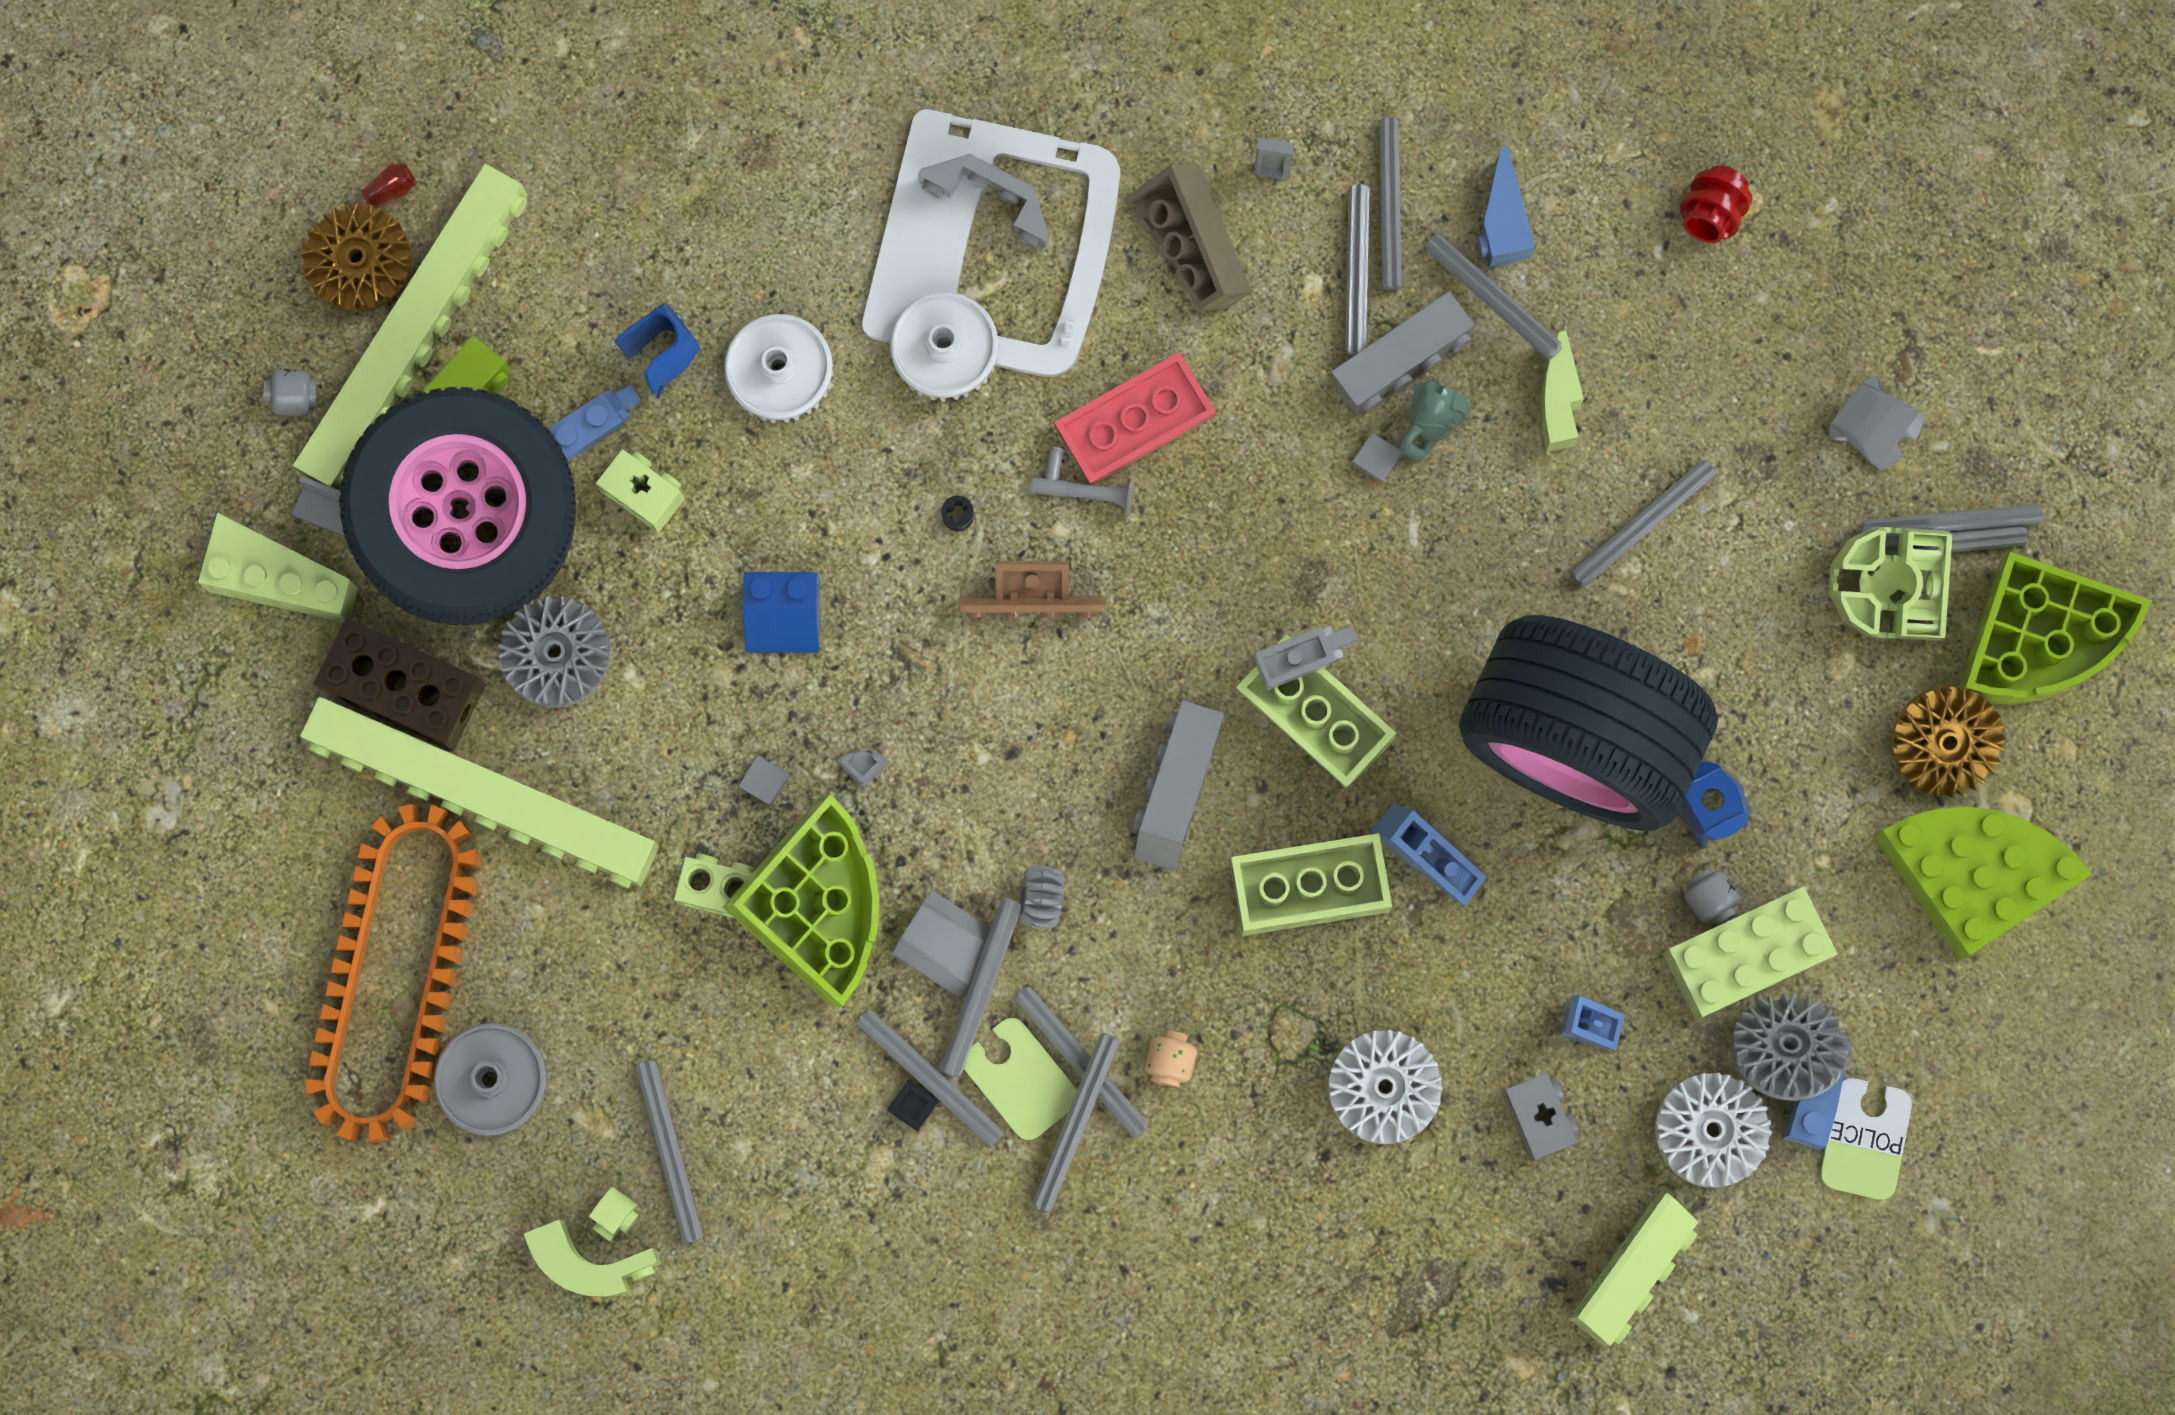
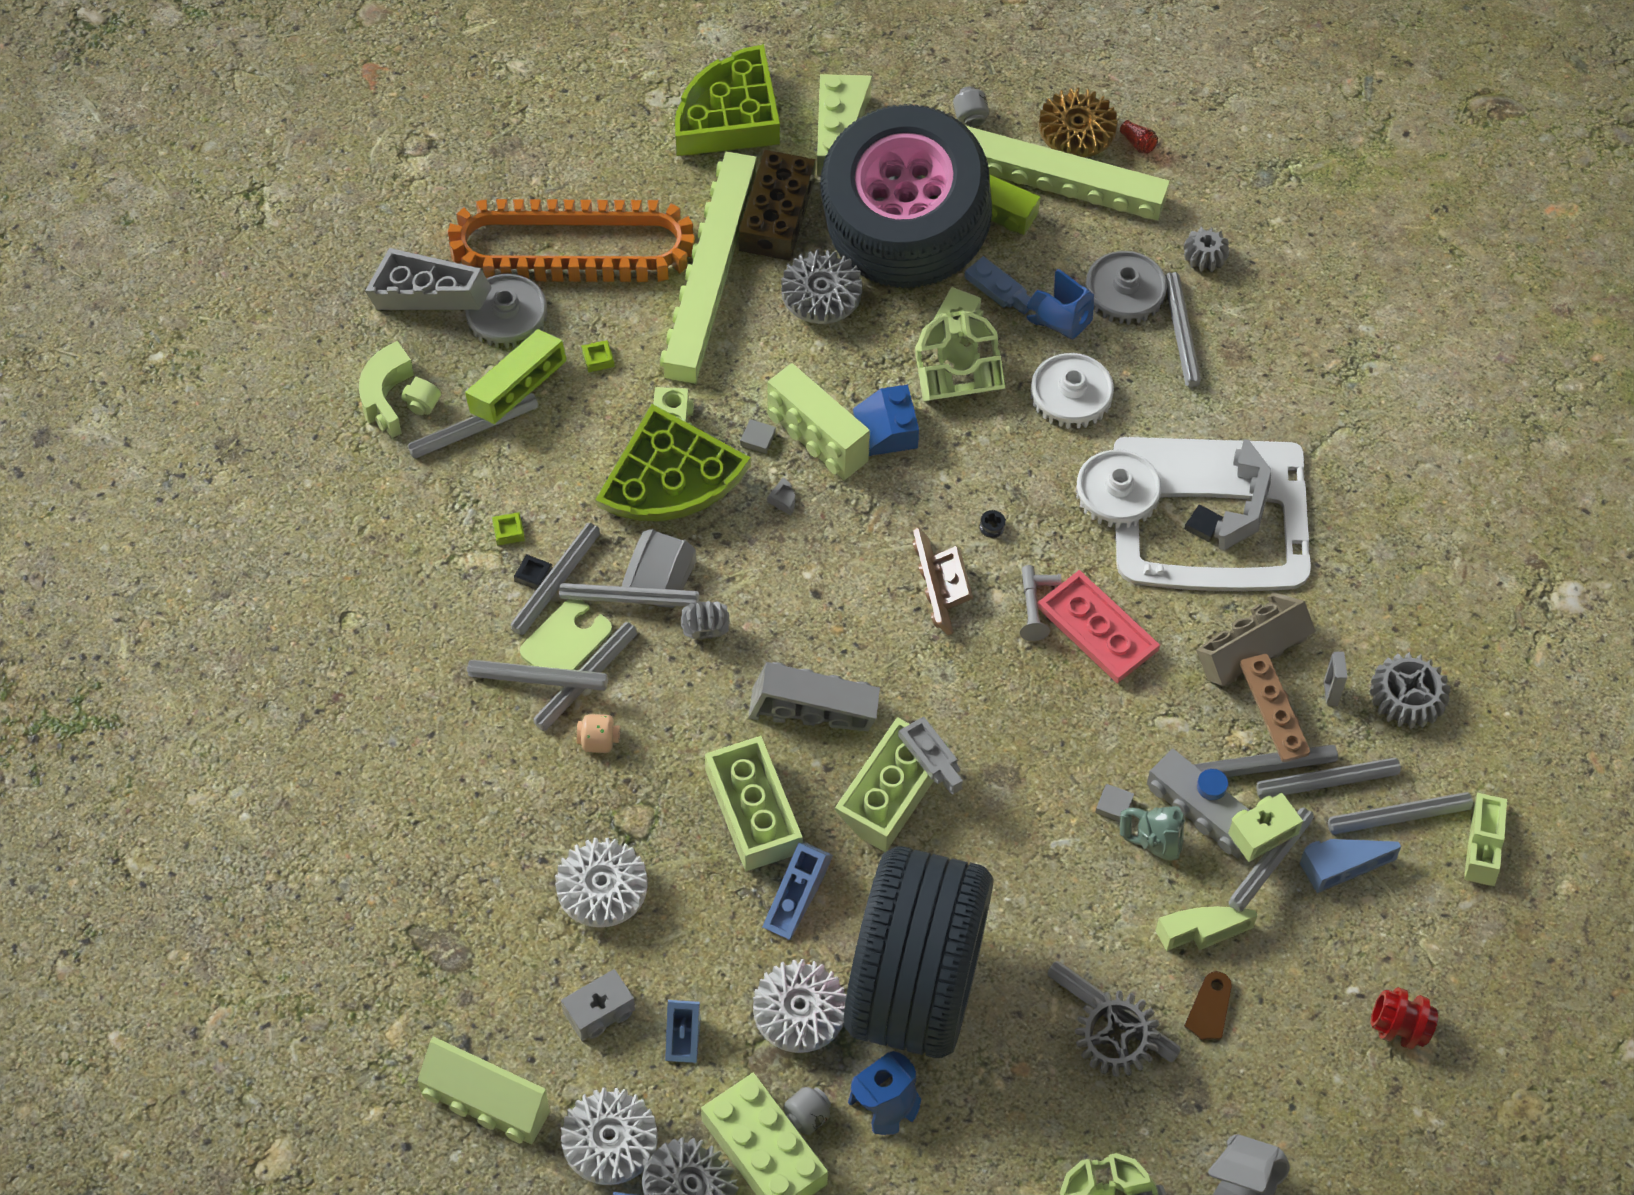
camera: 75 degrees right, 20 degrees down
none -> light grey wedge [365,248,492,310]
none -> lime brick [465,329,567,424]
none -> lime tile [492,512,525,546]
none -> lime tile [581,340,615,373]
none -> lime brick [675,44,780,156]
none -> white wheel [753,959,846,1053]
none -> yellowish green brick [767,363,870,481]
none -> yellowish green connector [915,311,1006,401]
none -> light grey gear [1075,991,1161,1077]
none -> light grey wheel [1085,251,1167,325]
none -> light grey axle [1165,272,1201,387]
none -> light grey gear [1184,227,1229,272]
none -> black tile [1184,504,1224,542]
none -> reddish brown piece [1184,971,1232,1040]
none -> blue tile [1197,769,1228,800]
none -> yellowish green brick [1228,793,1303,862]
none -> medium nougat bracket [1240,654,1310,762]
none -> light grey axle [1328,792,1473,834]
none -> light grey gear [1370,652,1450,729]
none -> yellowish green slope [1464,793,1507,886]

